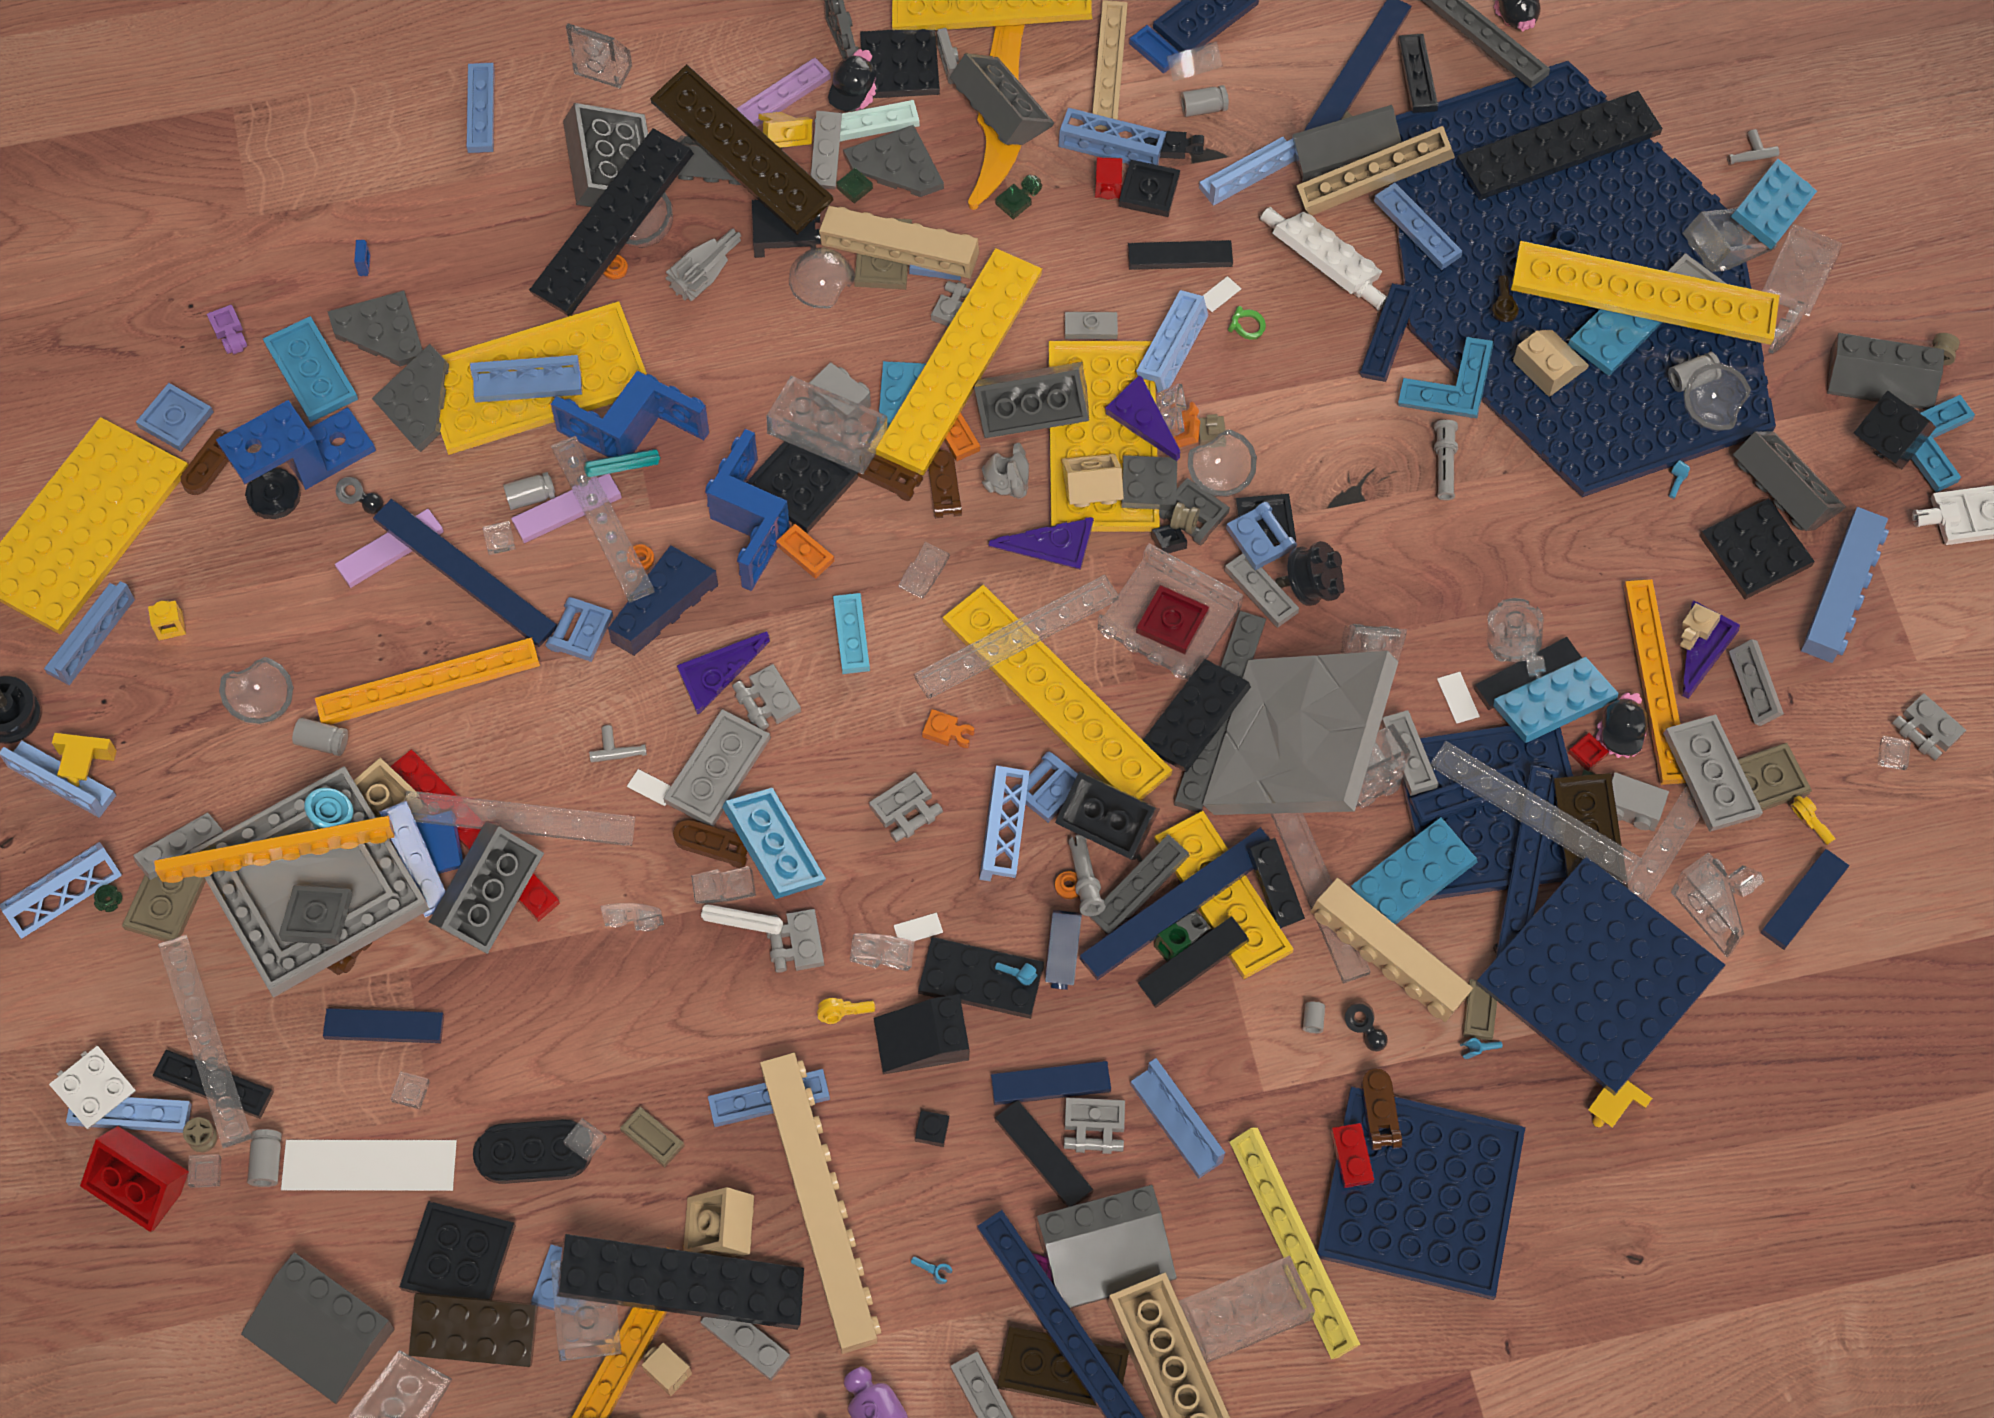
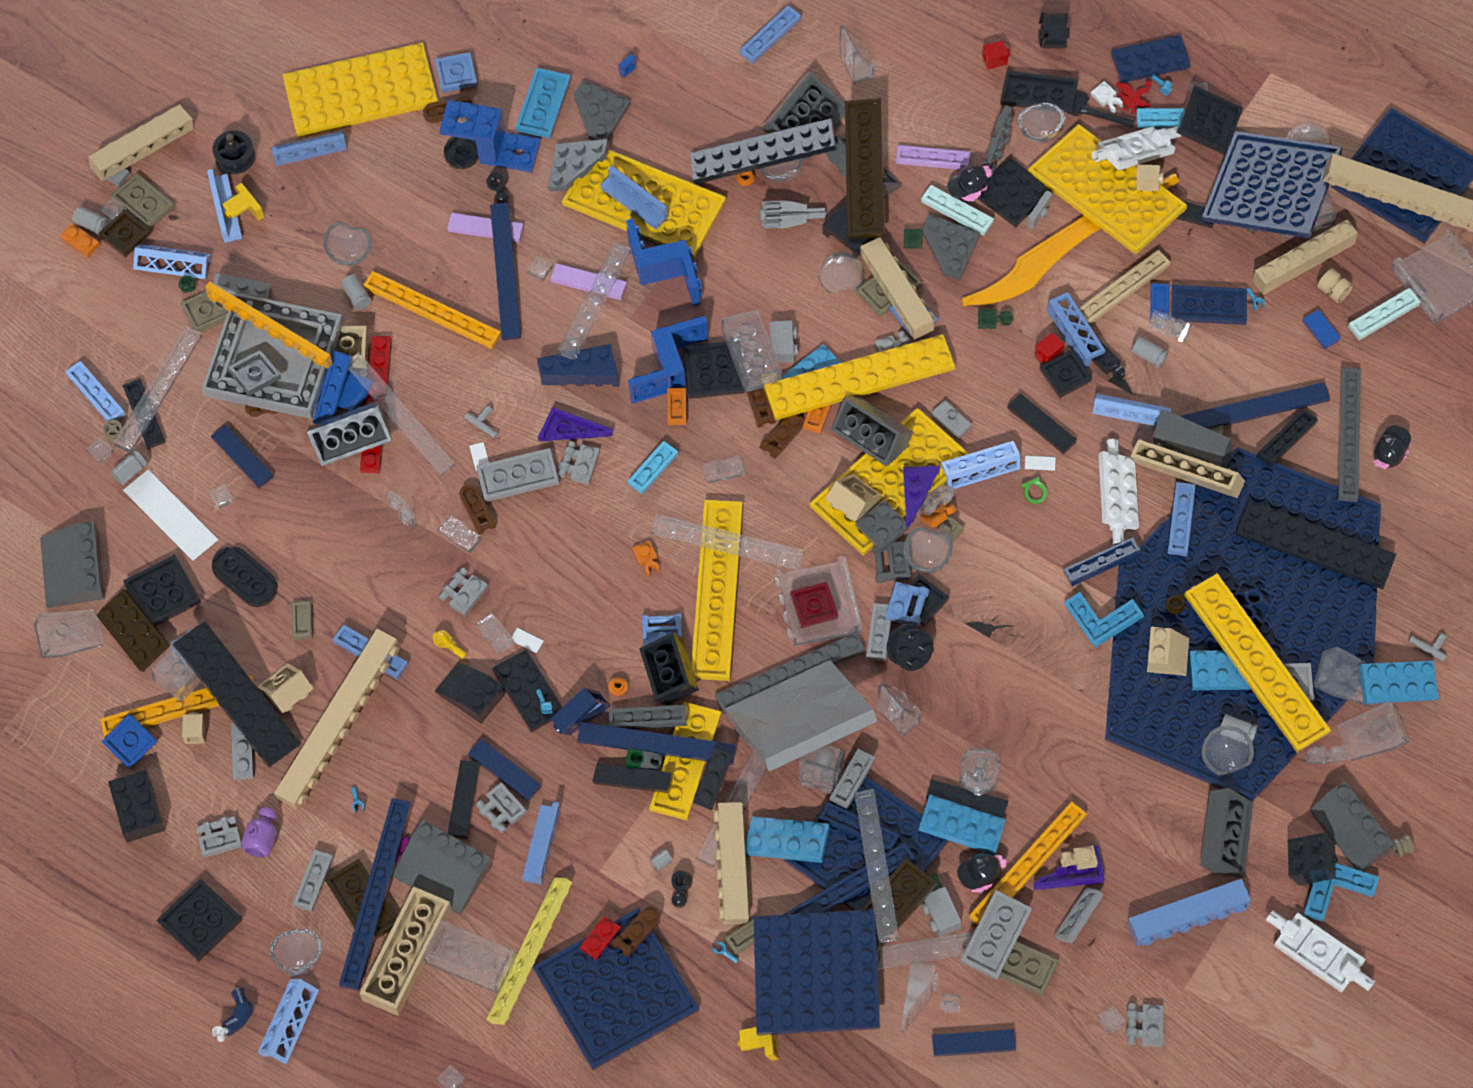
camera: 50 degrees right, 0 degrees up
white plate [49,1046,136,1130] -> none
red slope [80,1126,189,1232] -> none
yellow brick [148,601,186,641] -> none
medium lavender plate [207,305,247,355] -> none
medium azure hat [304,788,353,830] -> none
light grey piece [503,472,555,510] -> none
medium blue plate [545,597,613,662] -> none
clear plate [563,1118,606,1161] -> none
teal axle [584,449,660,477] -> none
orange plate [627,544,655,571] -> none
white axle [701,904,783,934] -> none
dark azure plate [722,788,826,899] -> none
yellow piece [758,112,812,148] -> none
light grey plate [811,111,842,190] -> none
light grey plate [869,773,943,842] -> none
black plate [915,1110,950,1147] -> none
dark grey slope [950,53,1054,145] -> none
light blue fence [979,766,1029,881] -> none
light grey helmet [982,443,1029,498] -> none
dark purple wing [989,517,1094,570] -> none
light grey pin [1068,835,1106,916] -> none
black plate [1143,659,1251,773] -> none
black plate [1151,525,1188,555] -> none
dark tan wheel [1170,502,1200,534] -> none
light grey pin [1434,420,1458,501] -> none
white sticker [1437,672,1480,724] -> none
clear plate [1526,651,1546,679] -> none
red tile [1568,733,1609,772] -> none
dark azure hand [1669,460,1690,499] -> none
black plate [1700,498,1815,600] -> none
yellow plate [1790,795,1836,845] -> none

